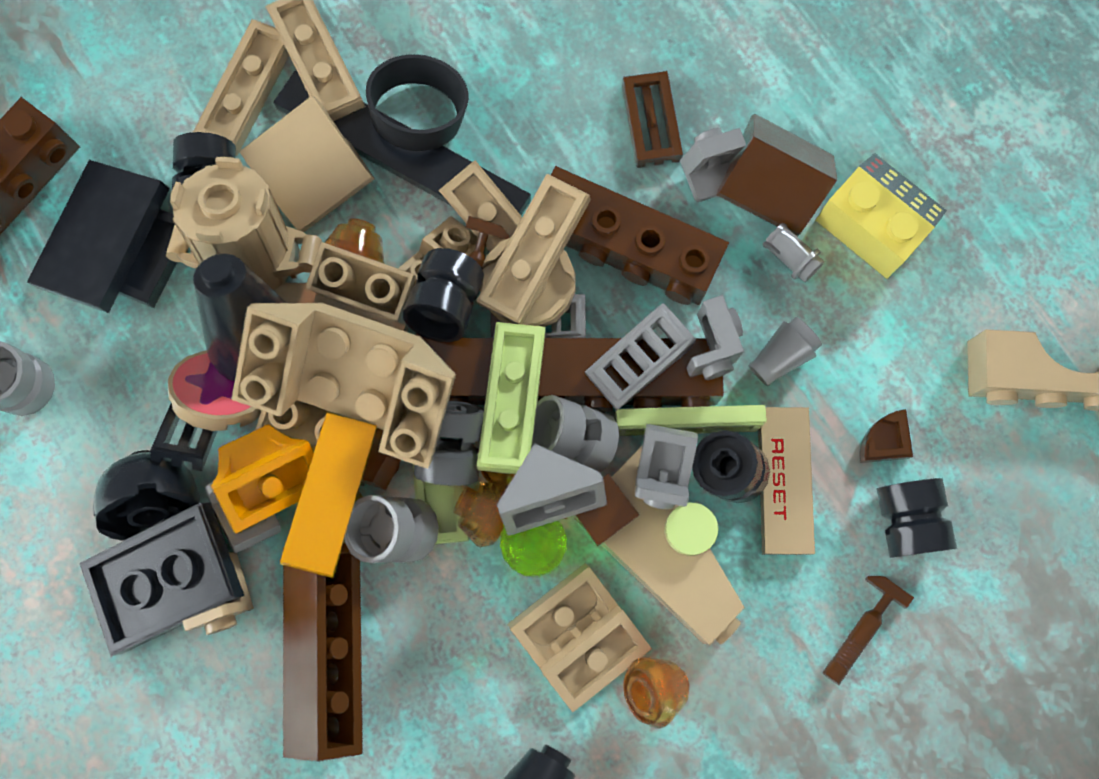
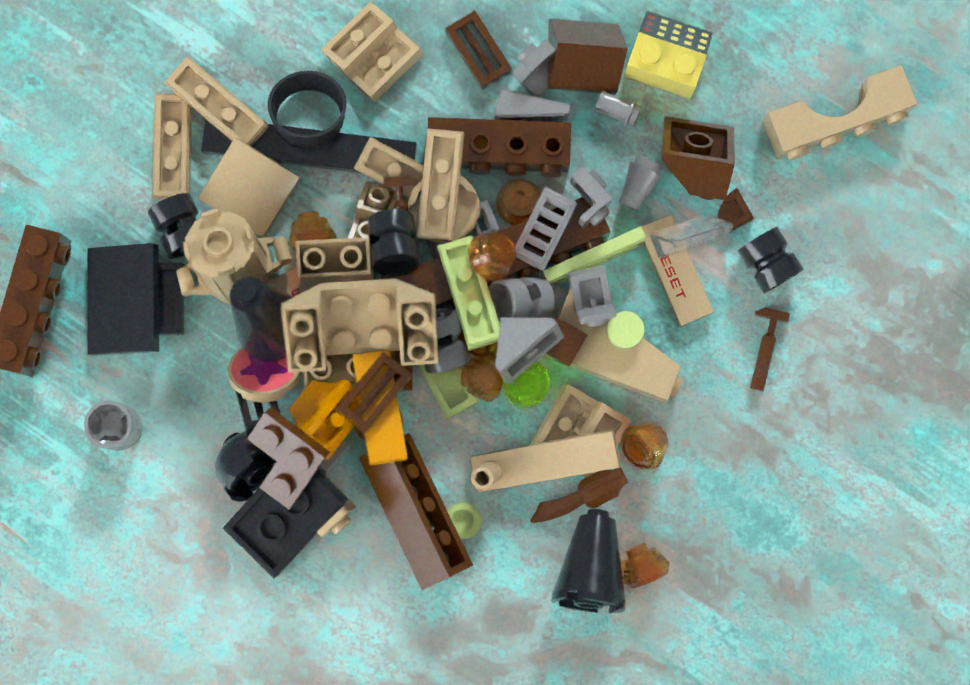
camera: 25 degrees left, 5 degrees up
light grey wheel [345,495,439,563] -> none
black wheel [692,430,770,503] -> none
none -> plate [248,407,330,510]
none -> tan slope [321,1,424,103]
none -> reddish brown tile [336,352,412,434]
none -> yellowish green tile [448,502,481,539]
none -> clear orange cone [468,233,516,281]
none -> tan piece [470,429,621,493]
none -> light grey slope [494,89,570,122]
none -> clear orange cone [496,178,542,226]
none -> reddish brown piece [530,467,629,523]
none -> clear slope [650,216,734,258]
none -> reddish brown slope [661,116,735,201]

